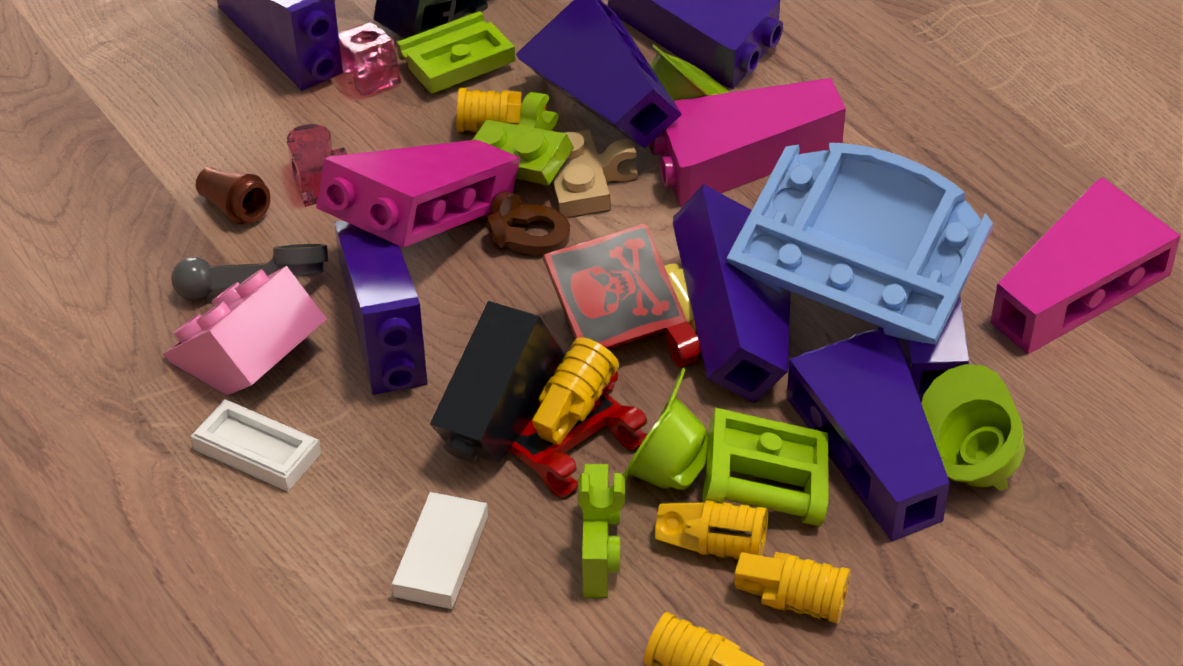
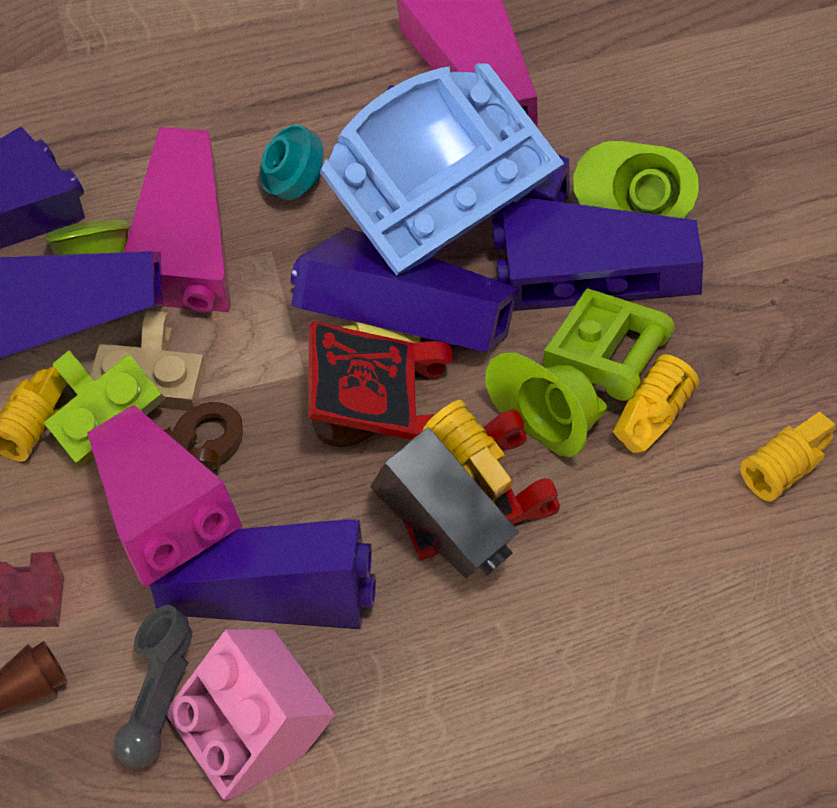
camera: 65 degrees left, 10 degrees up
white tile [190,399,321,492] -> none
white tile [392,492,488,609] -> none
lime plate [578,464,625,598] -> none
yellow hinge [734,552,851,624] -> none

